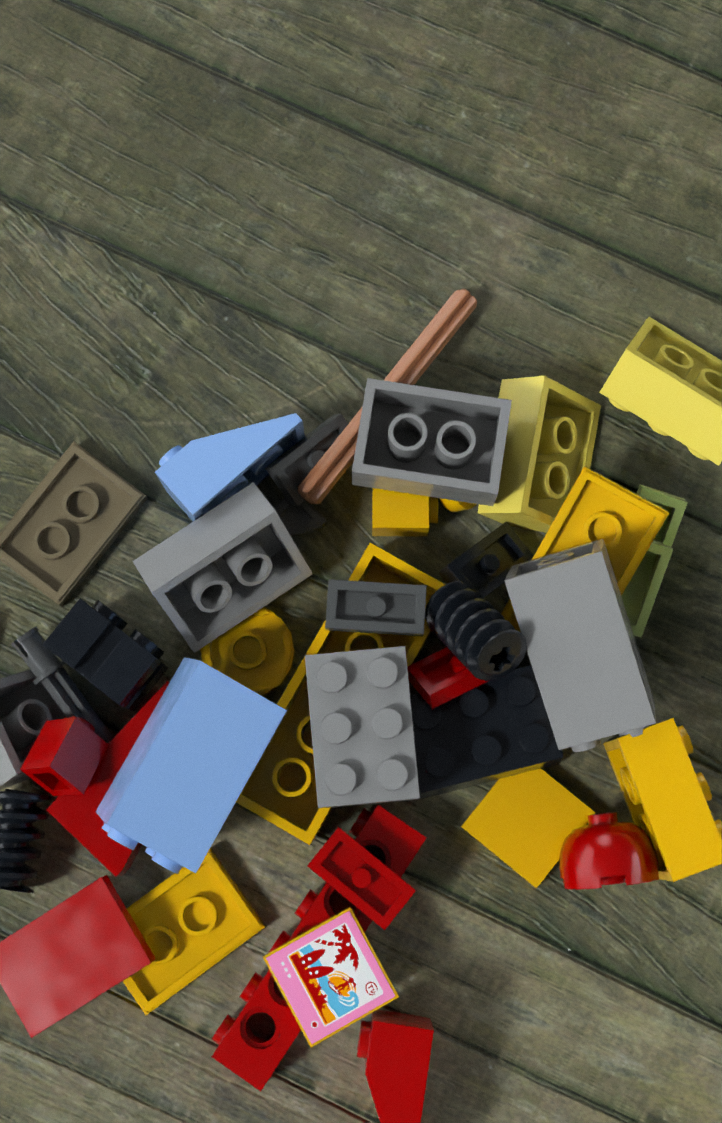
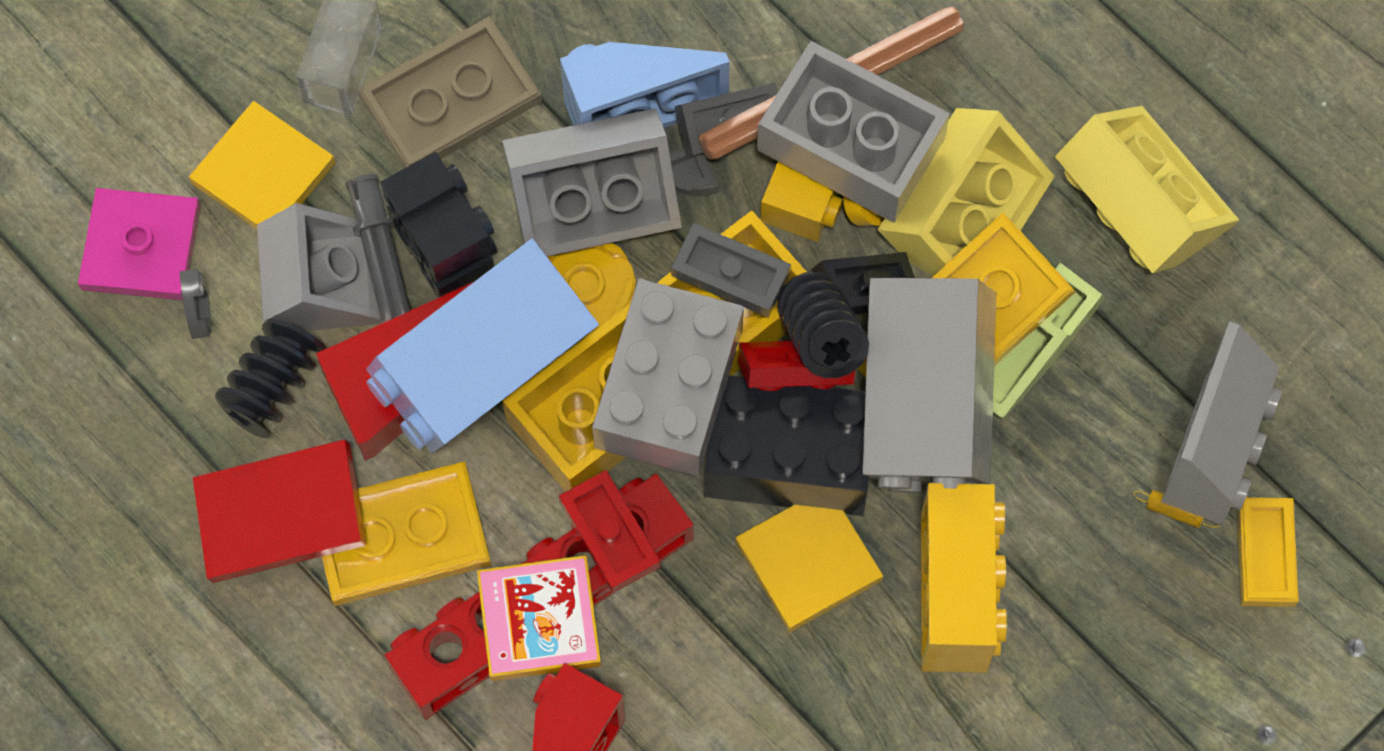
camera: 20 degrees right, 10 degrees down
red brick [20,716,109,796] -> none
red cylinder [560,812,659,890] -> none

